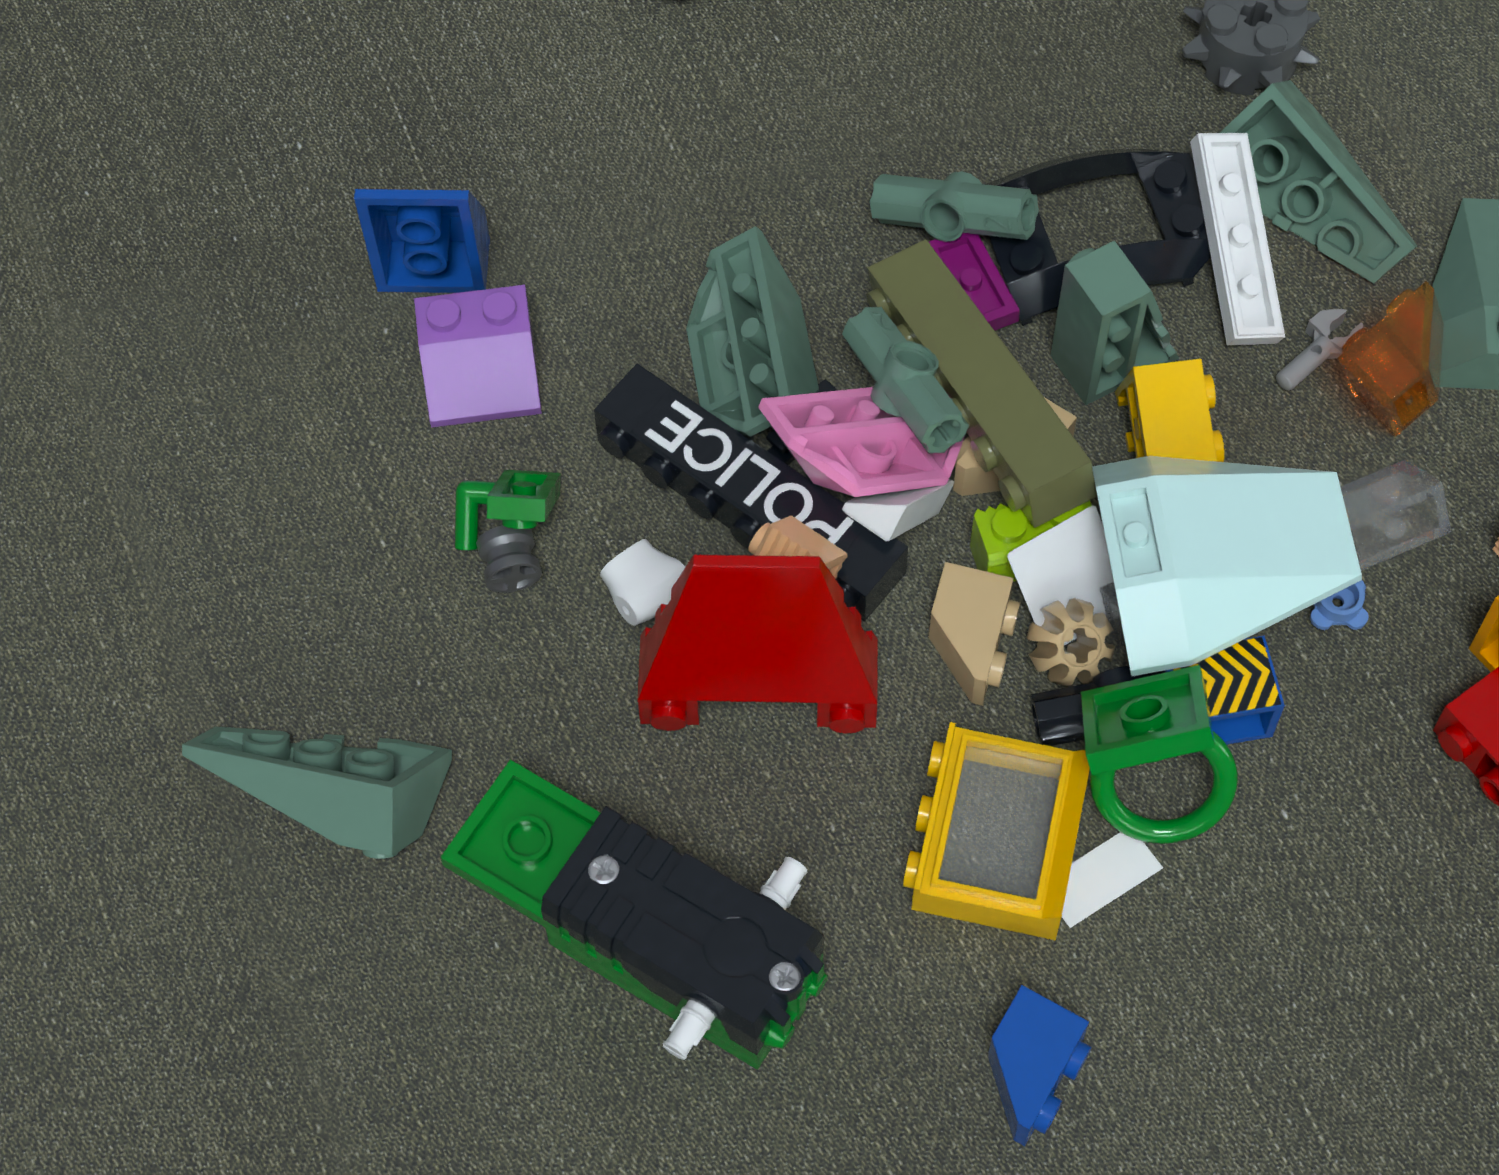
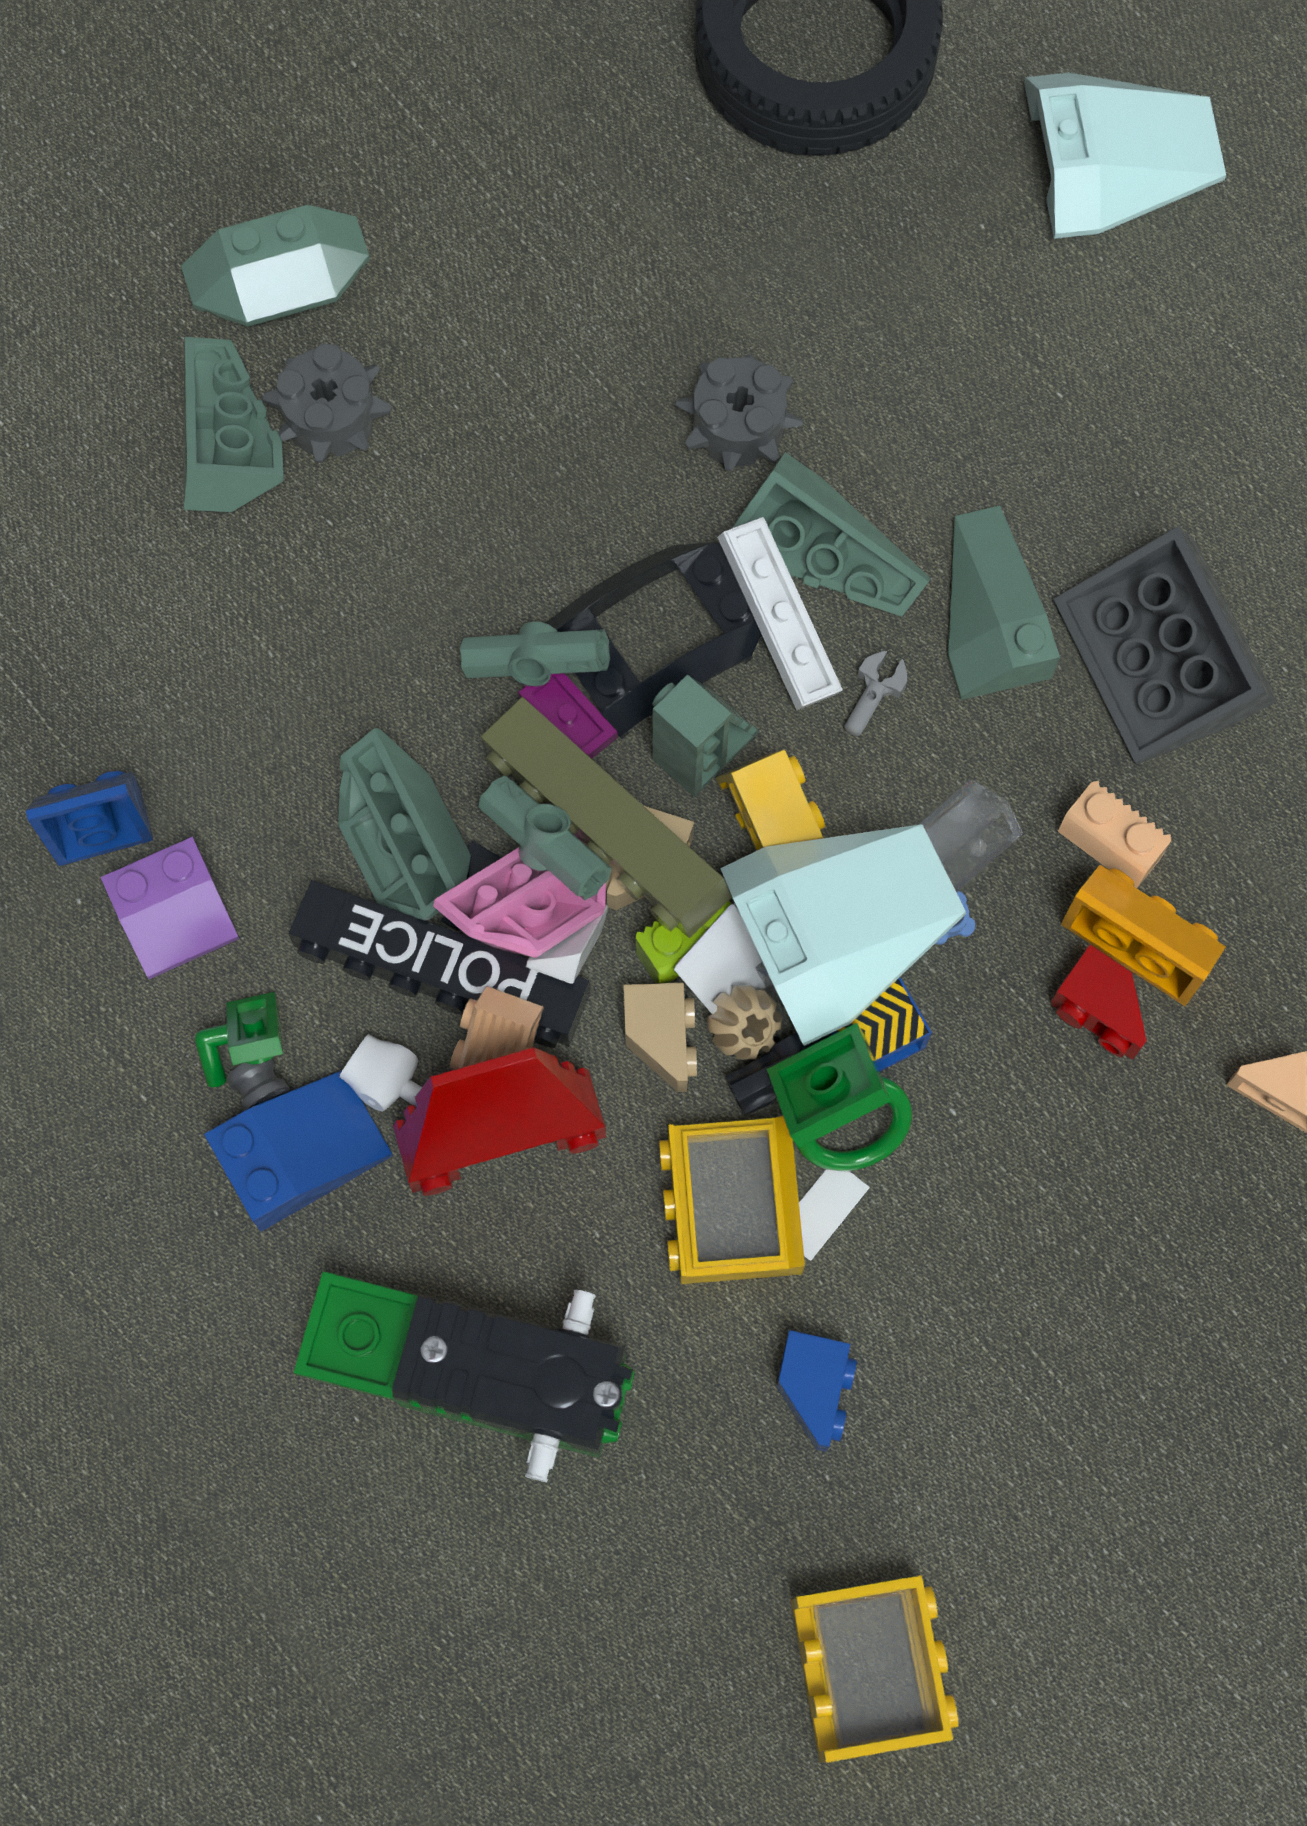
camera: 20 degrees left, 10 degrees up
sand green wedge [182,726,452,859] -> none
clear orange slope [1337,281,1444,437] -> none
none -> blue slope [204,1070,393,1232]

